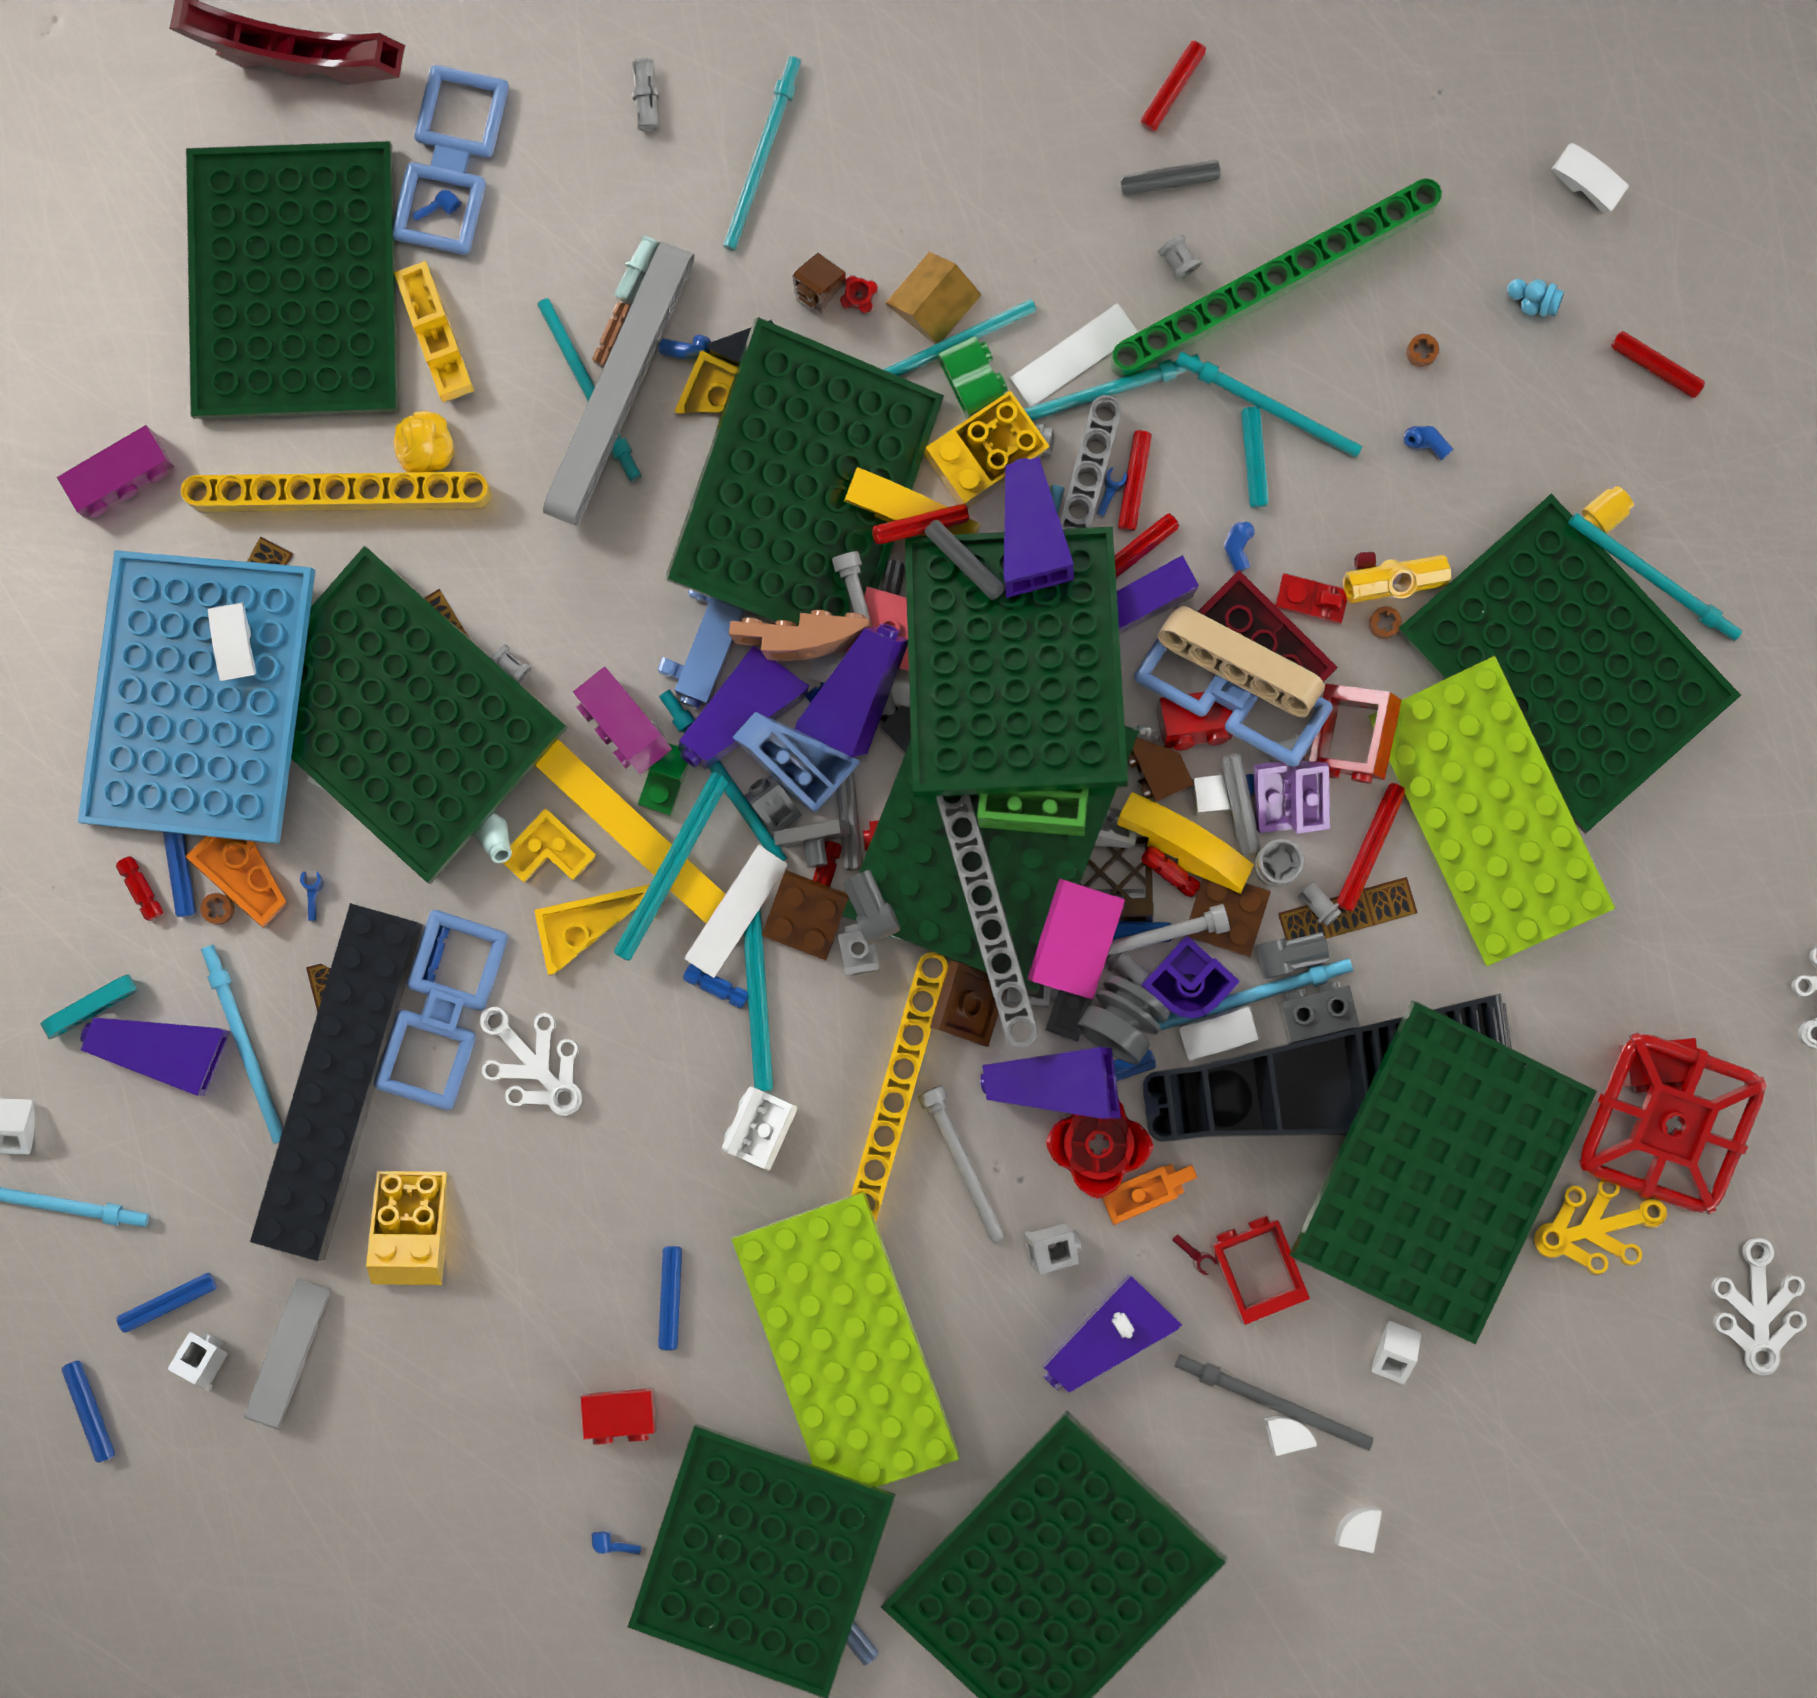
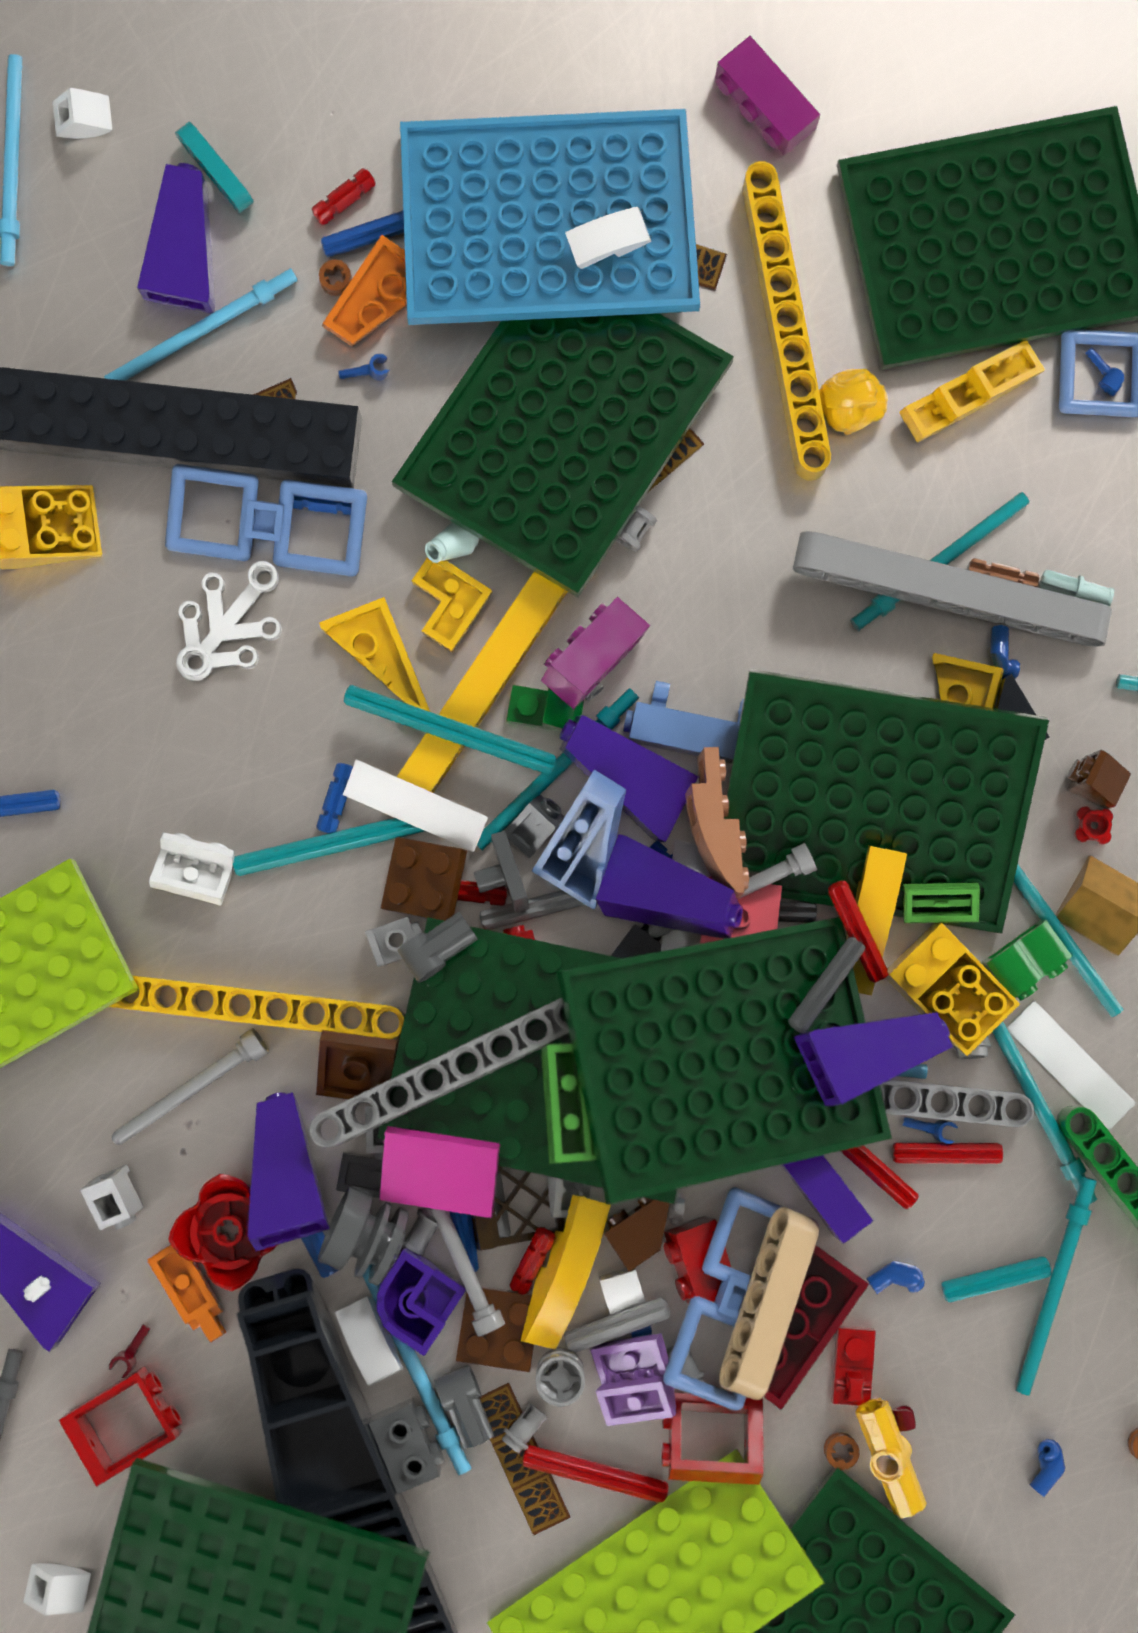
camera: 75 degrees right, 0 degrees up
none -> bright green tile [903,883,980,923]

